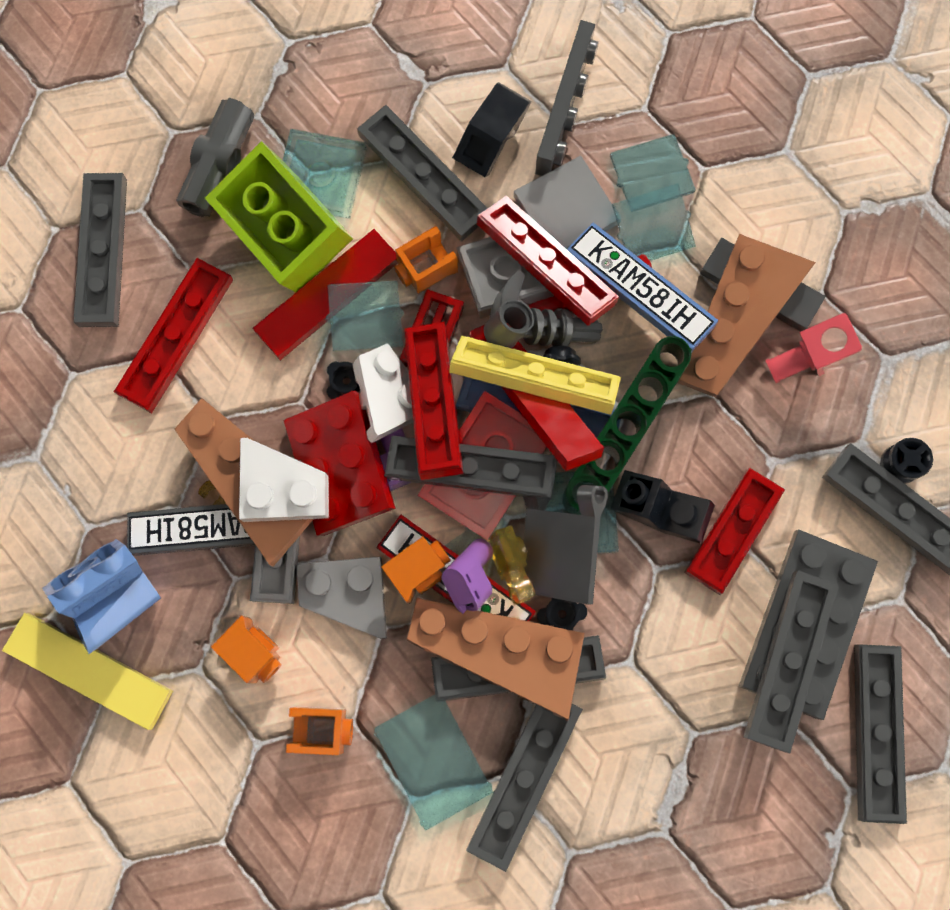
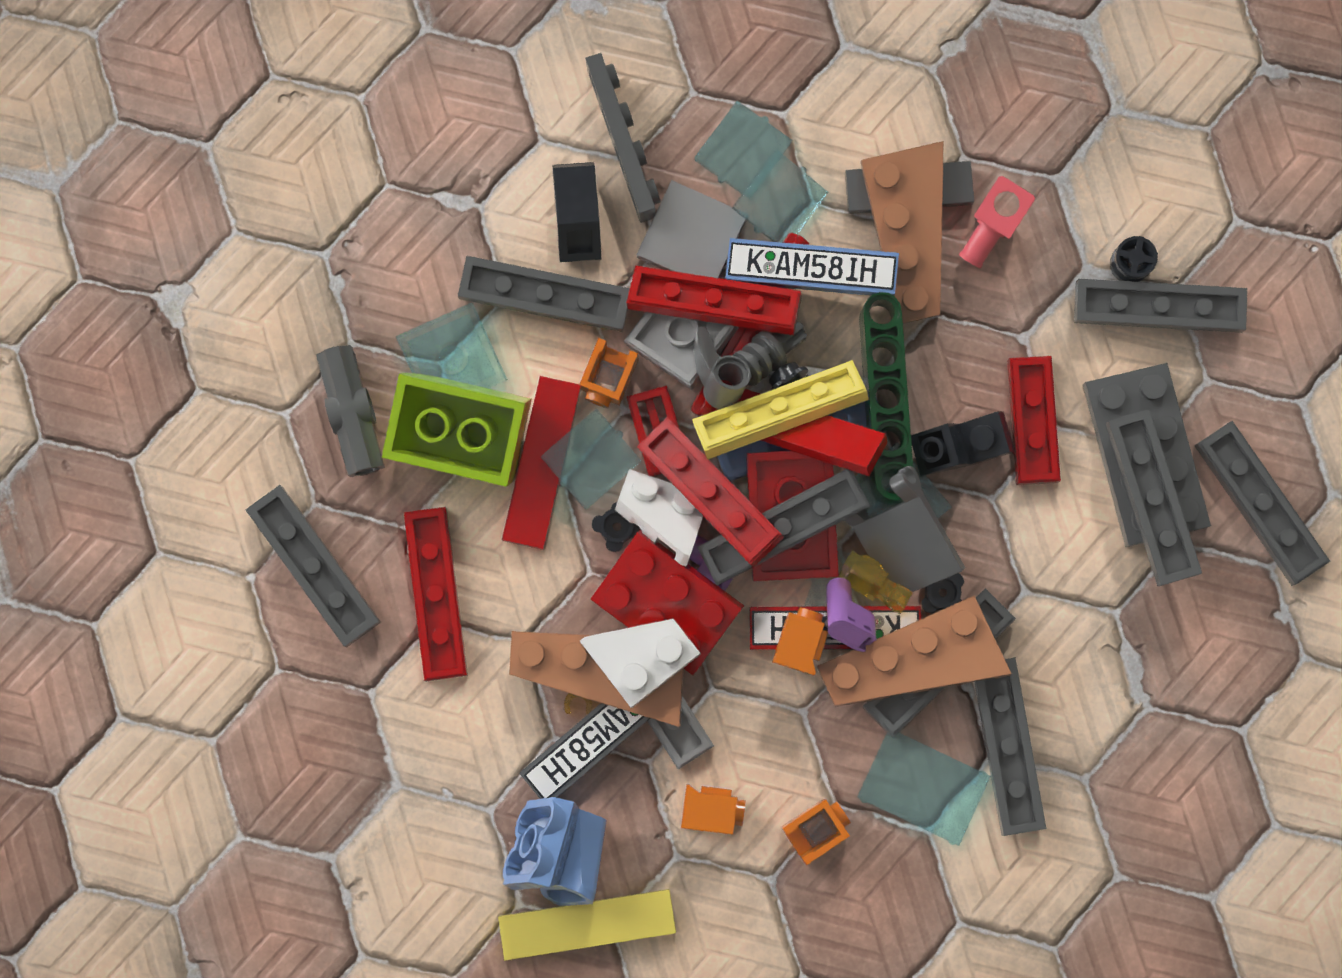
camera: 35 degrees left, 5 degrees up
light grey wing [297,557,387,639] -> none

